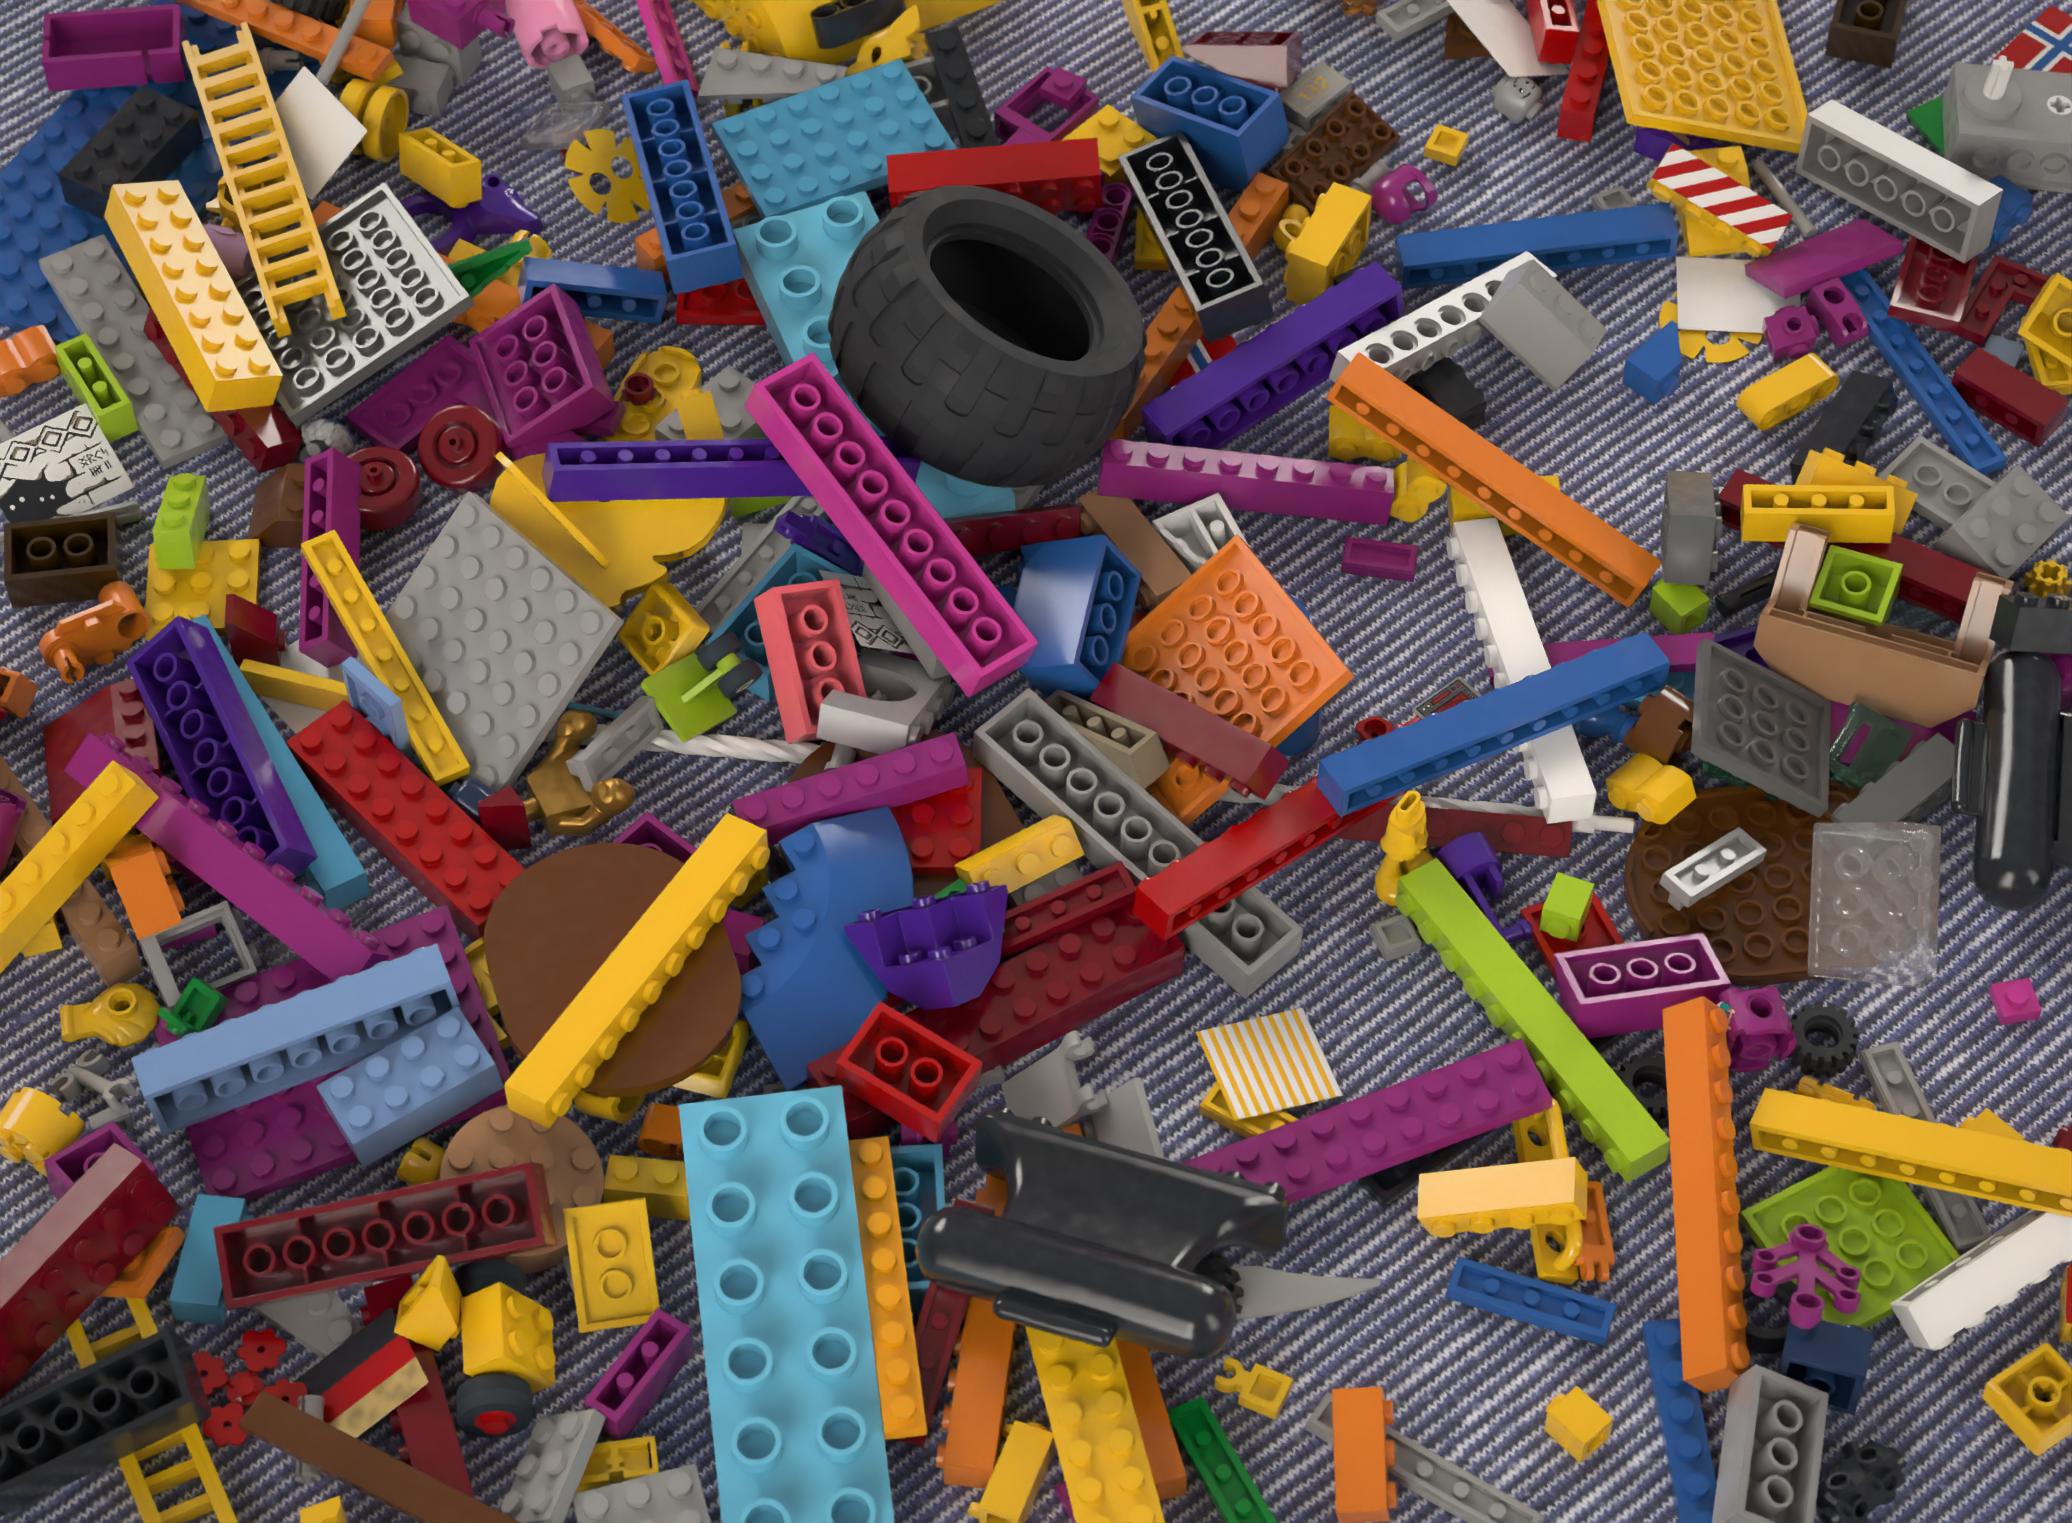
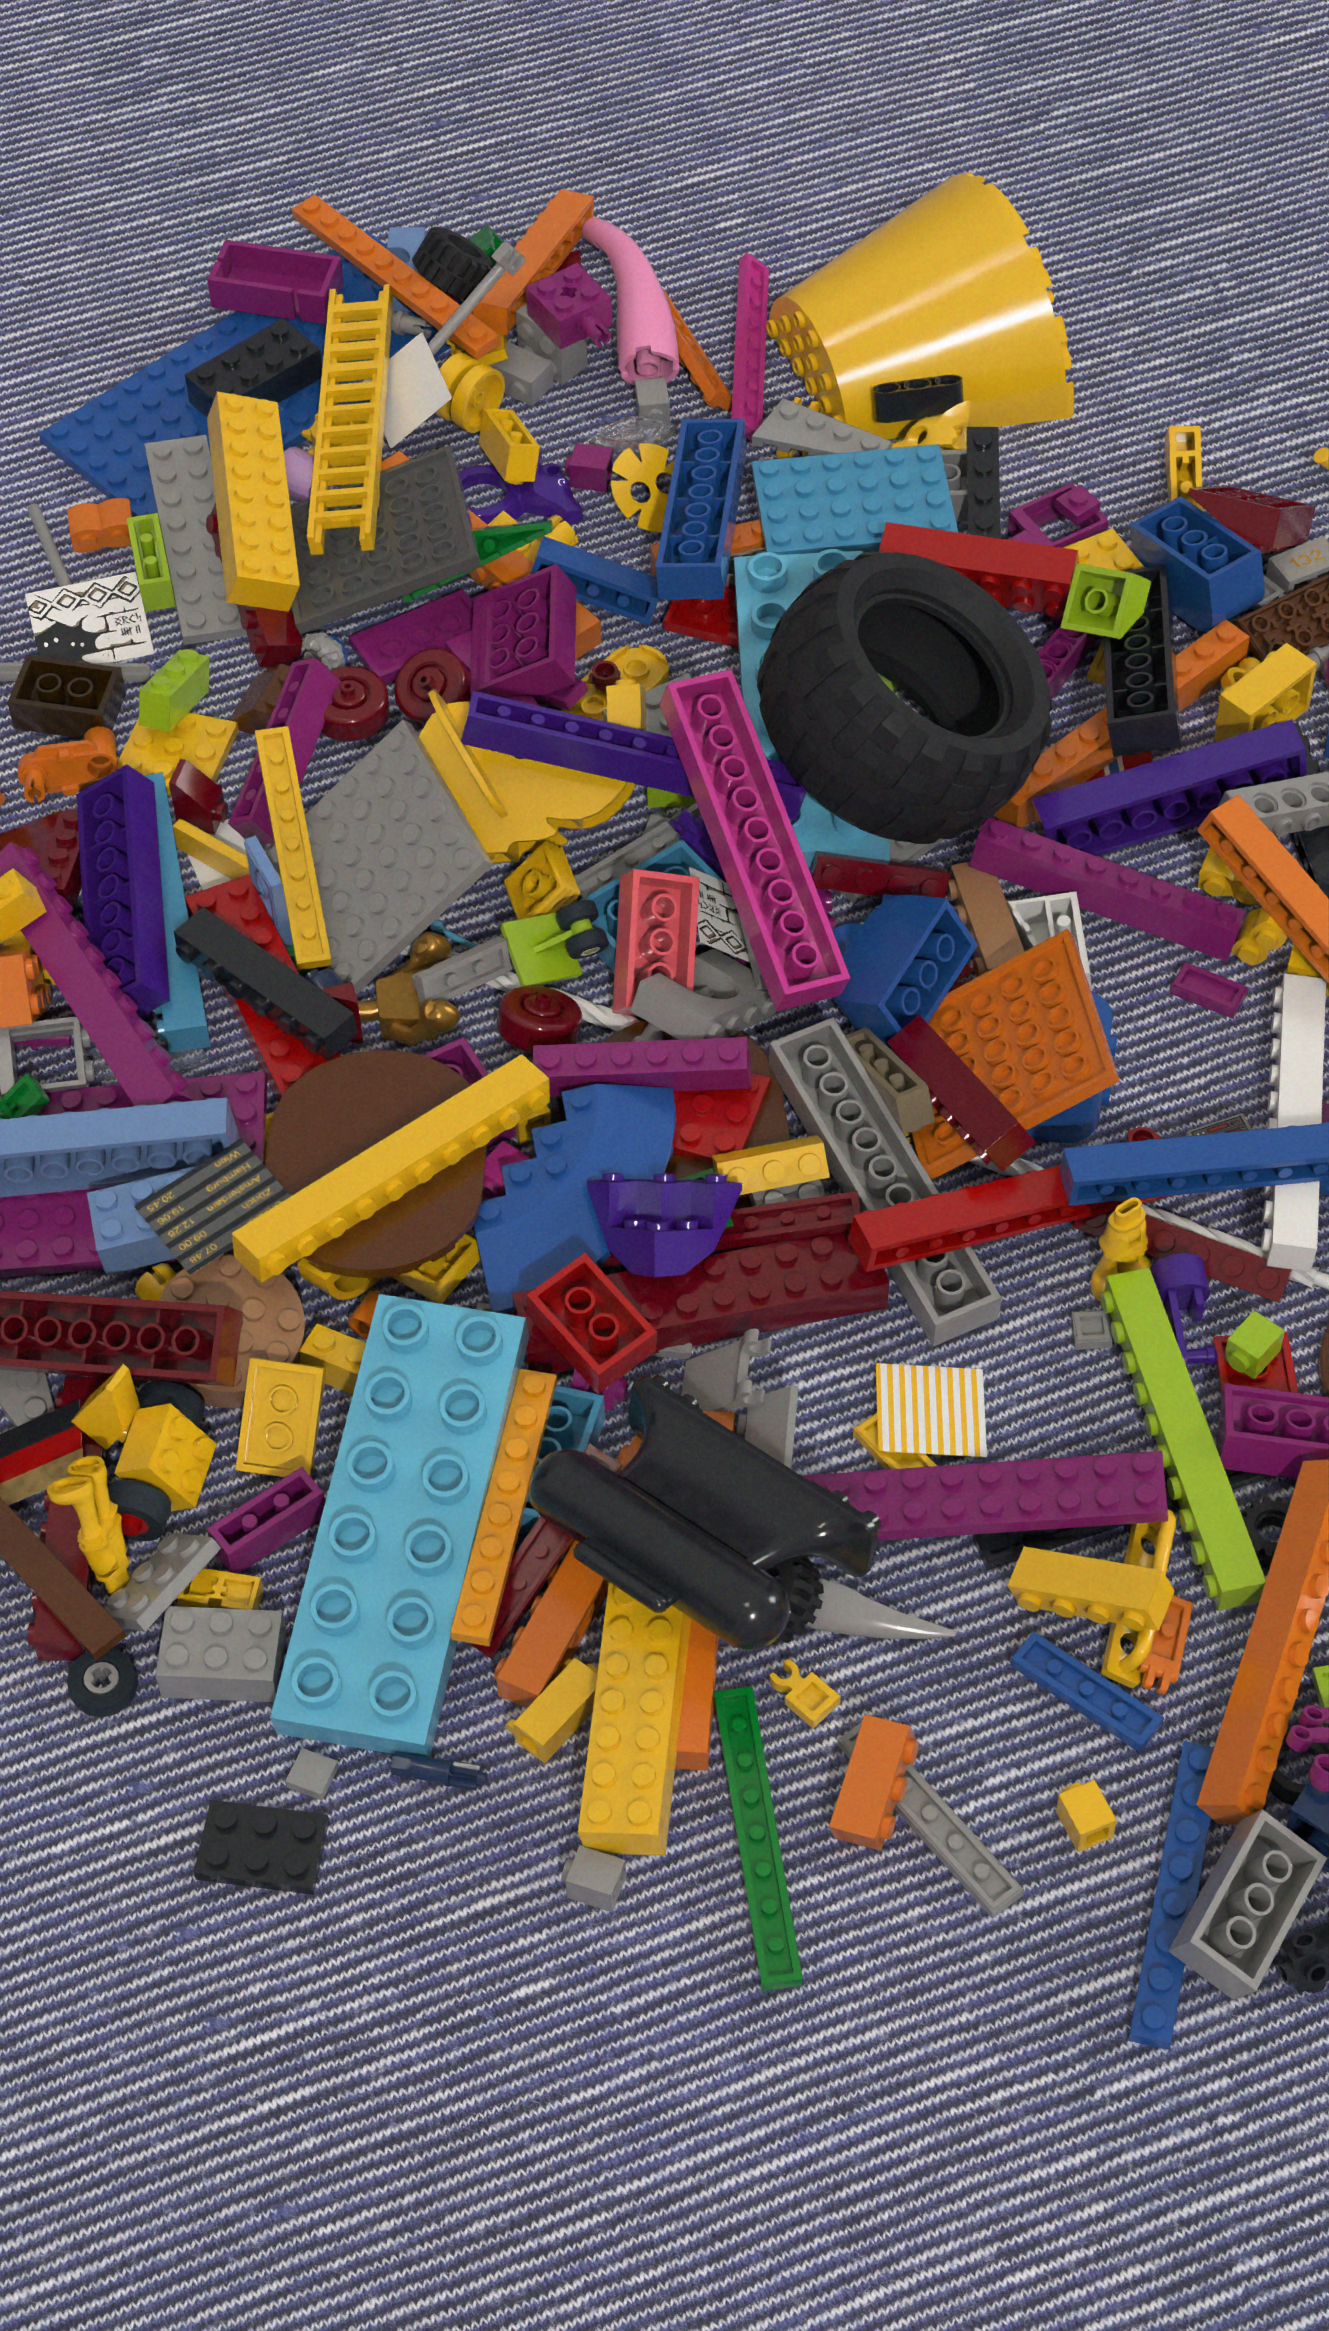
camera: 20 degrees right, 0 degrees up
none -> yellow piece [46,1456,130,1594]
none -> sticker [134,1139,291,1275]
none -> black brick [174,907,357,1060]
none -> dark red wheel [496,986,582,1053]
none -> magenta brick [565,443,614,492]
none -> lime slope [1060,563,1151,639]

